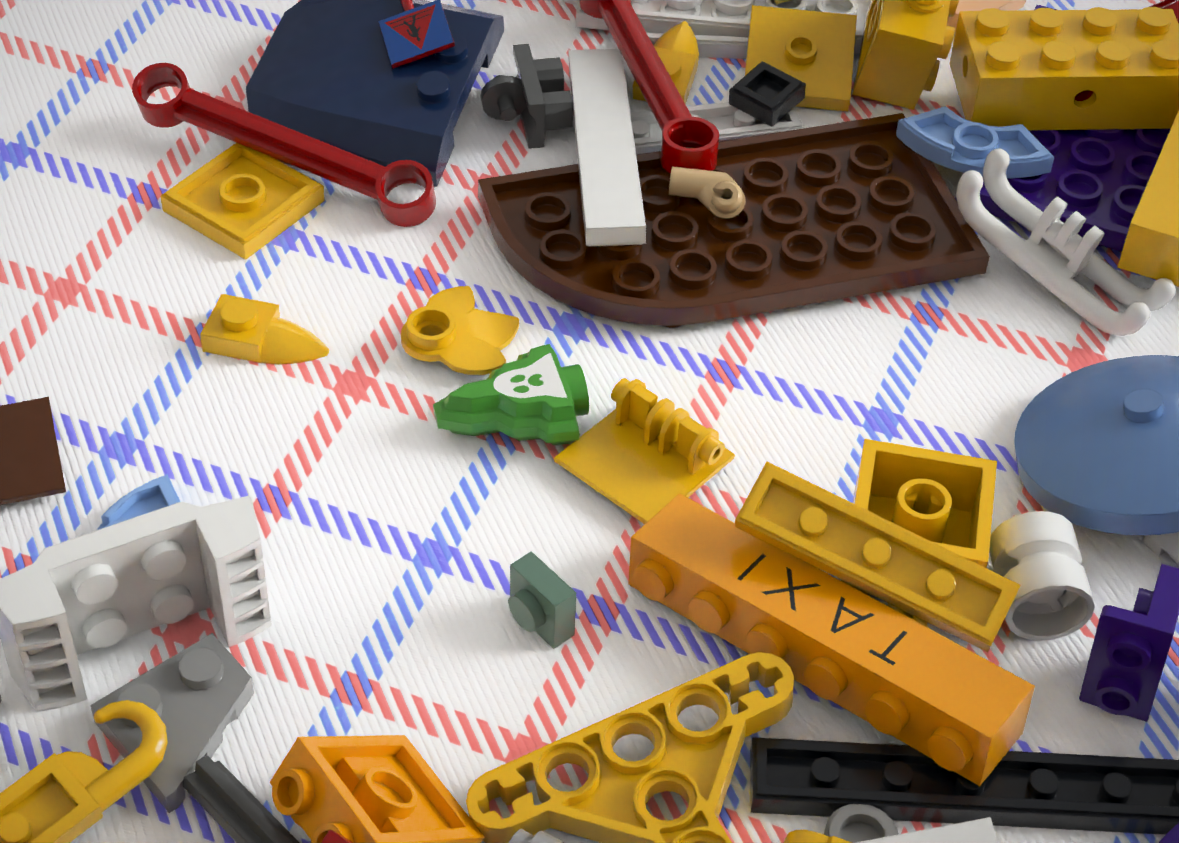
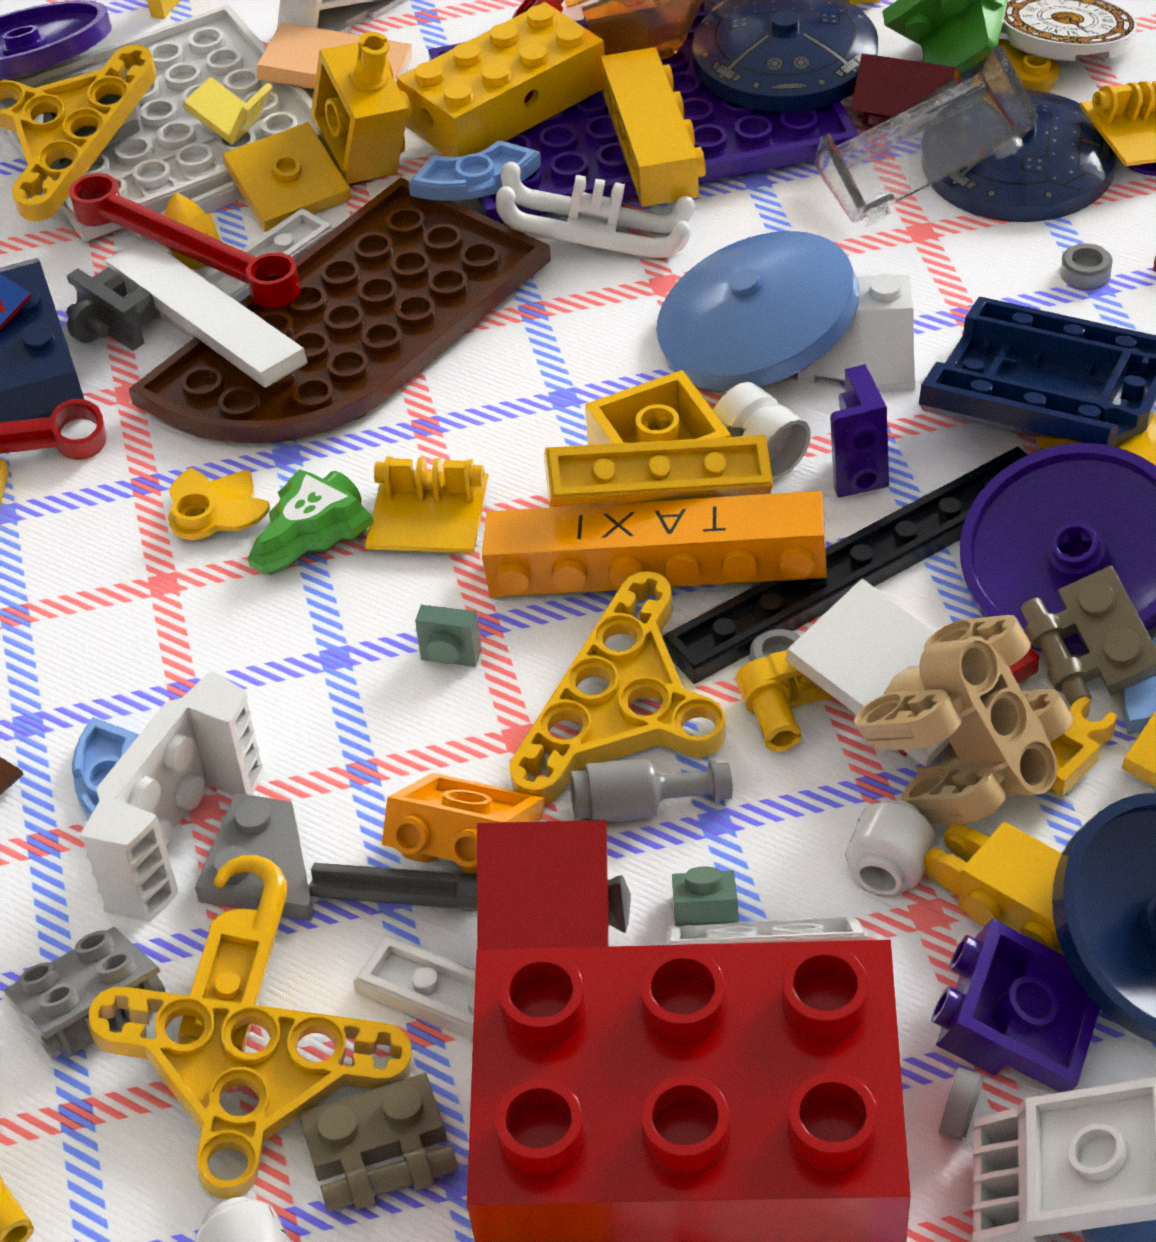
camera: 30 degrees left, 0 degrees up
yellow plate [200,294,329,364] -> none
tan arm [669,167,746,219] -> none
black tile [729,61,806,127] -> none

